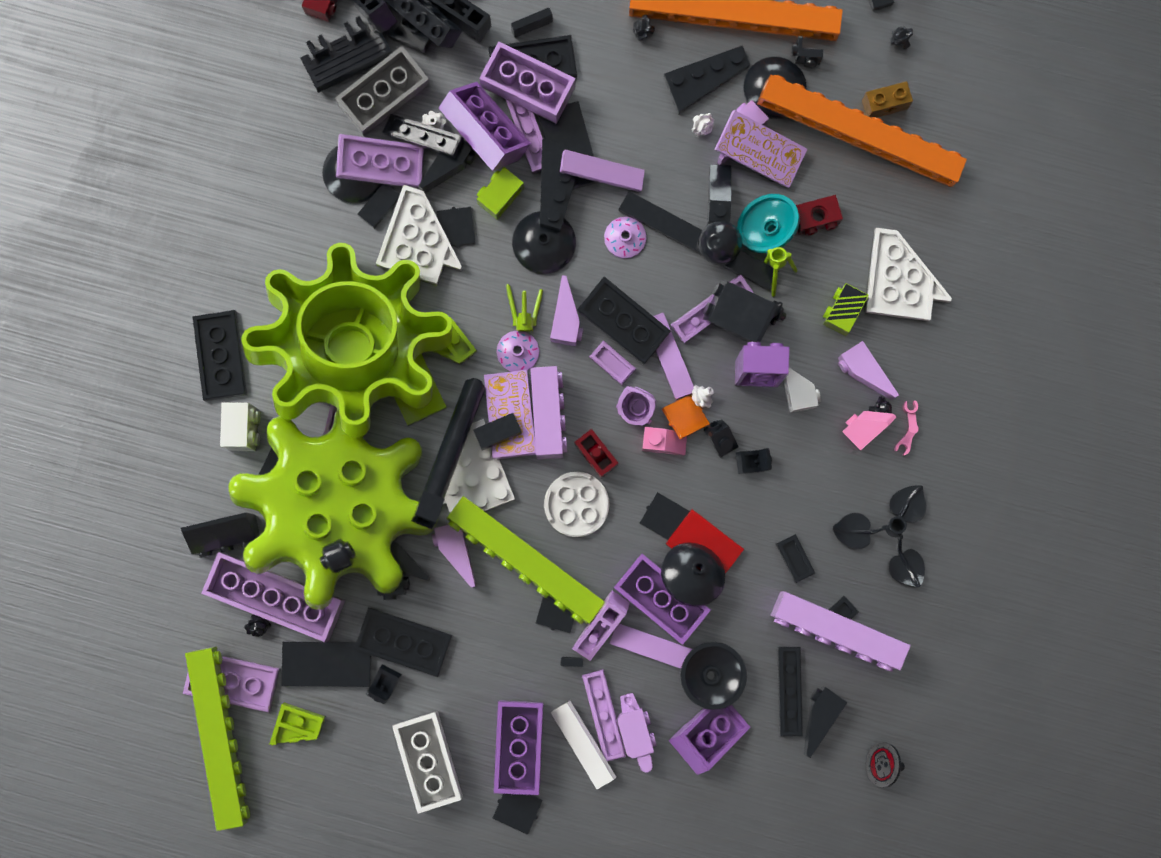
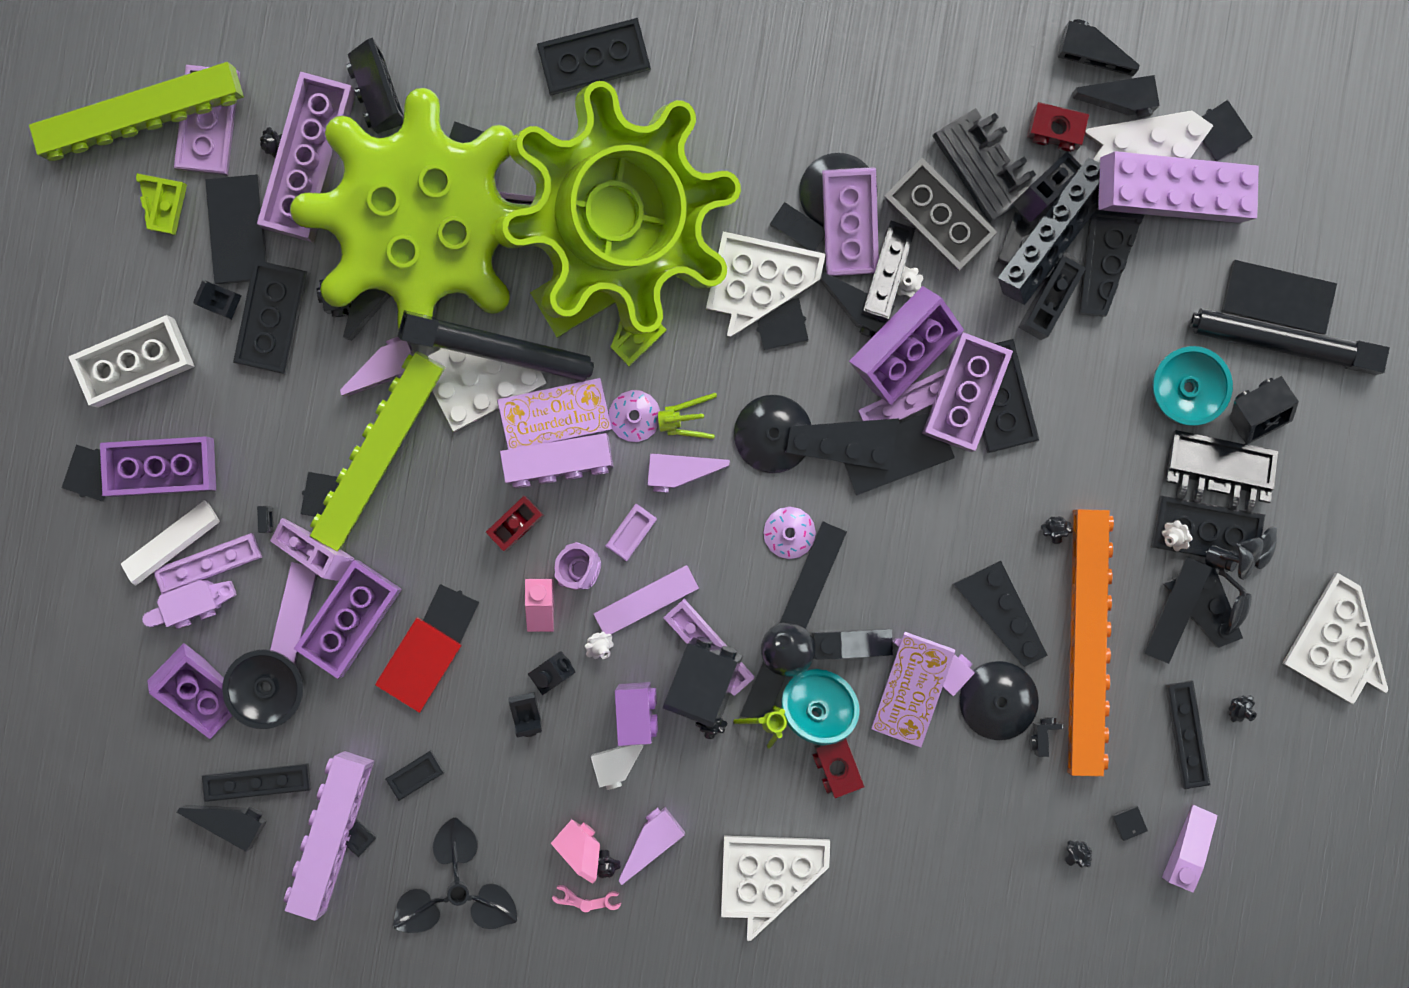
camera: 80 degrees right, 5 degrees up
white brick [220,403,261,451] -> none
black head [320,539,356,573] -> none
black tile [473,413,522,451] -> none
lime brick [477,167,525,220] -> none
black tile [511,8,553,38] -> none
white tile [544,472,609,537] -> none
lavender tile [560,150,645,192] -> none
black tile [576,276,671,365] -> none
orange piece [661,394,710,440] -> none
black dish [661,543,725,607] -> none
white plant [692,113,714,137] -> none
orange brick [757,75,967,187] -> none
brick [823,283,869,336] -> none
pearl gold brick [862,81,913,118] -> none
shield [866,742,905,788] -> none

